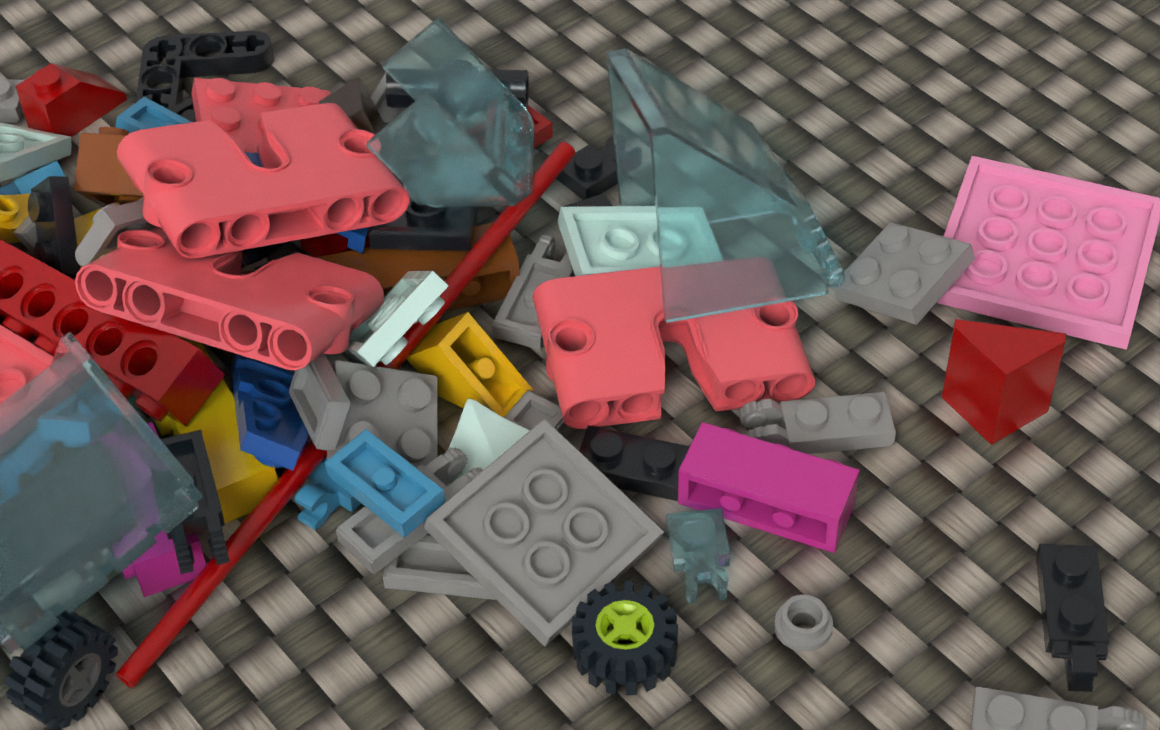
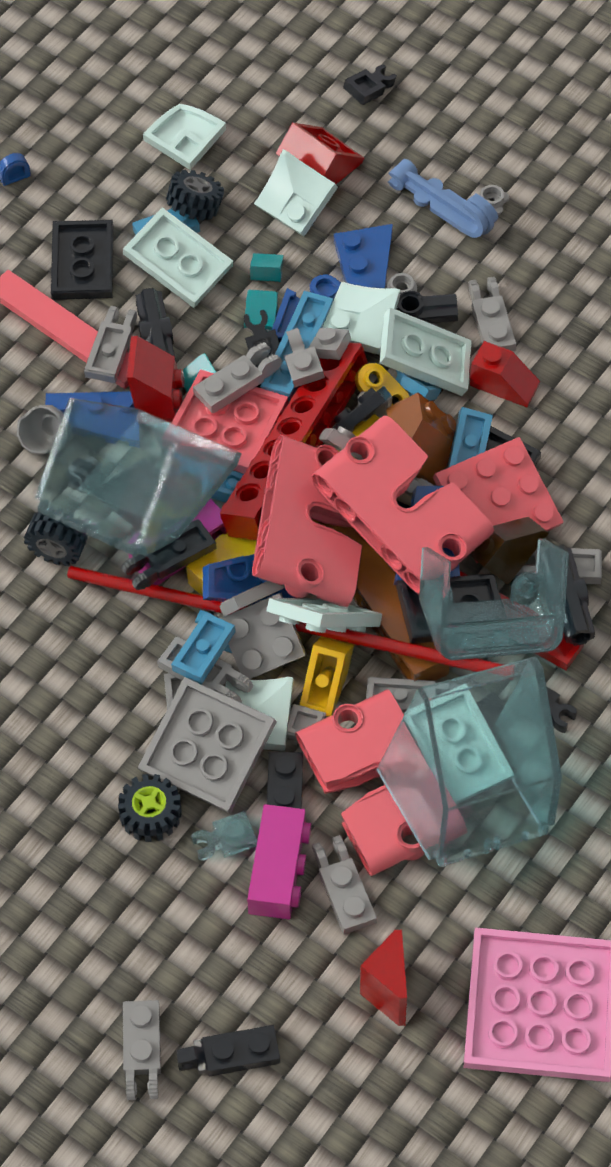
camera: 75 degrees right, 10 degrees up
black beam [135,31,274,109] -> none
light grey plate [774,594,833,652] -> none
light grey plate [832,222,975,325] -> none

